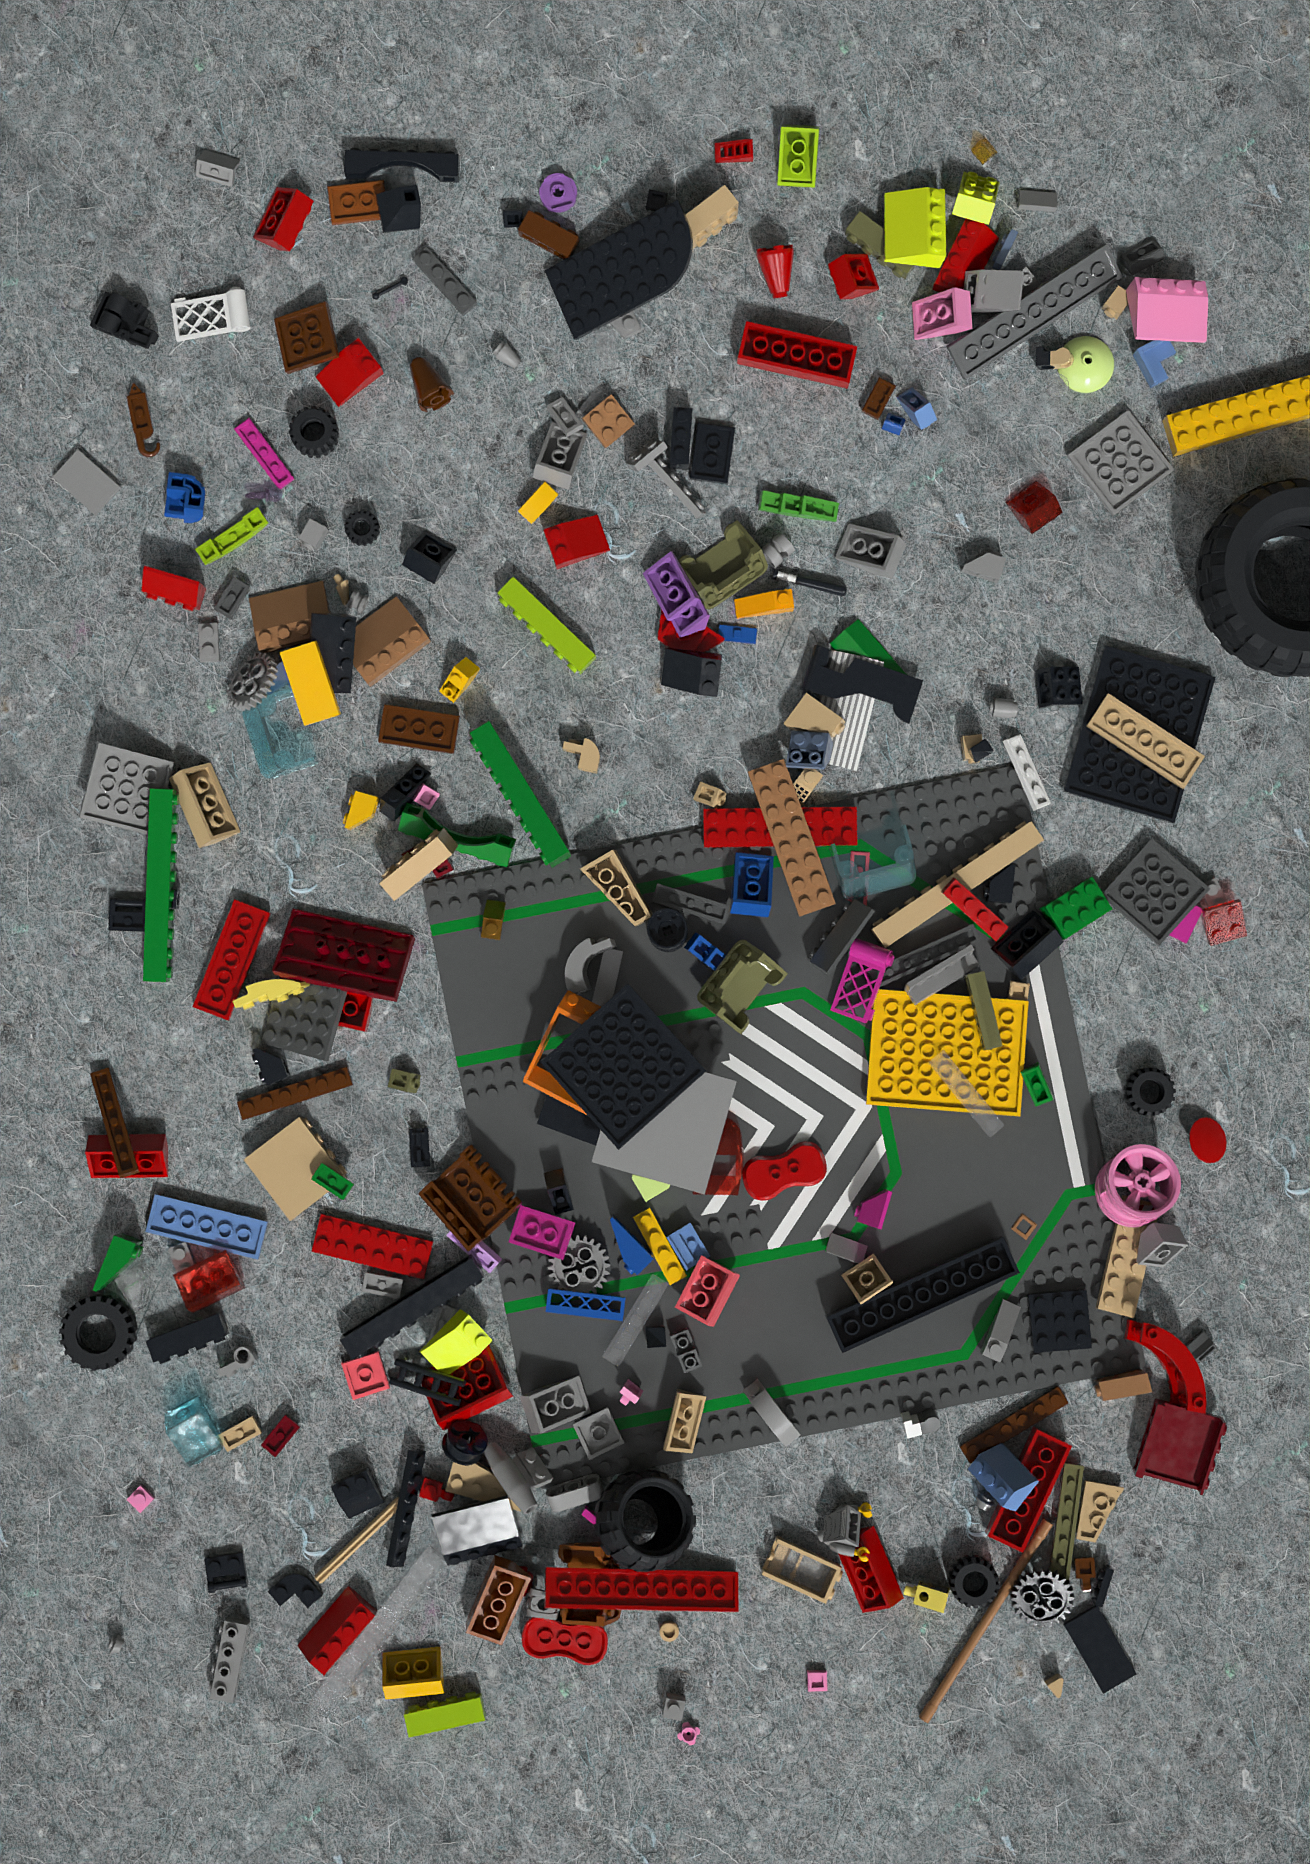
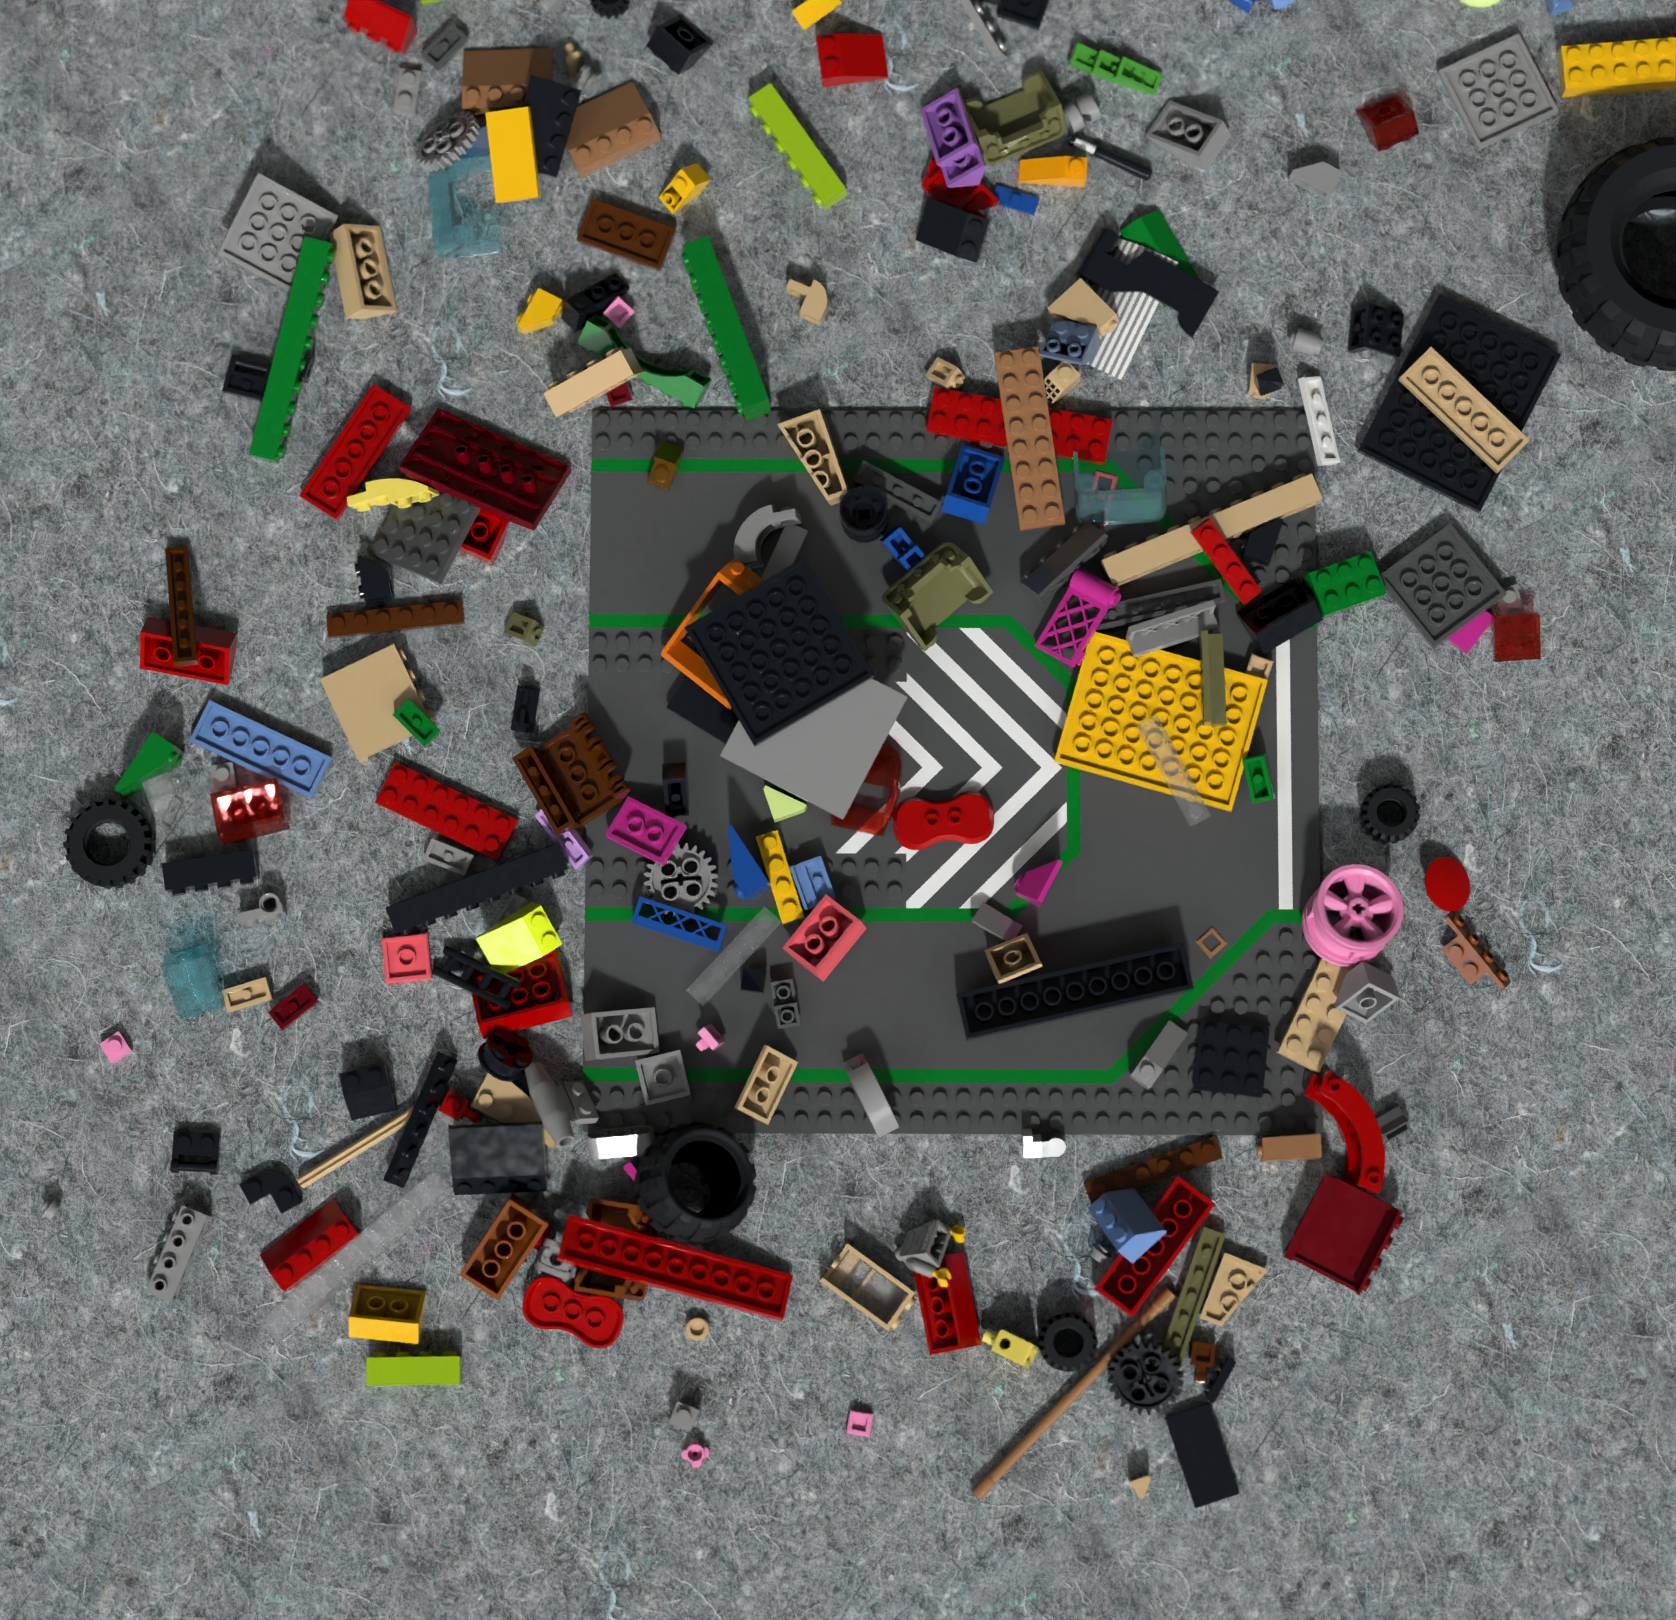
camera: 20 degrees right, 5 degrees down
none -> dark orange bracket [1441,911,1511,990]

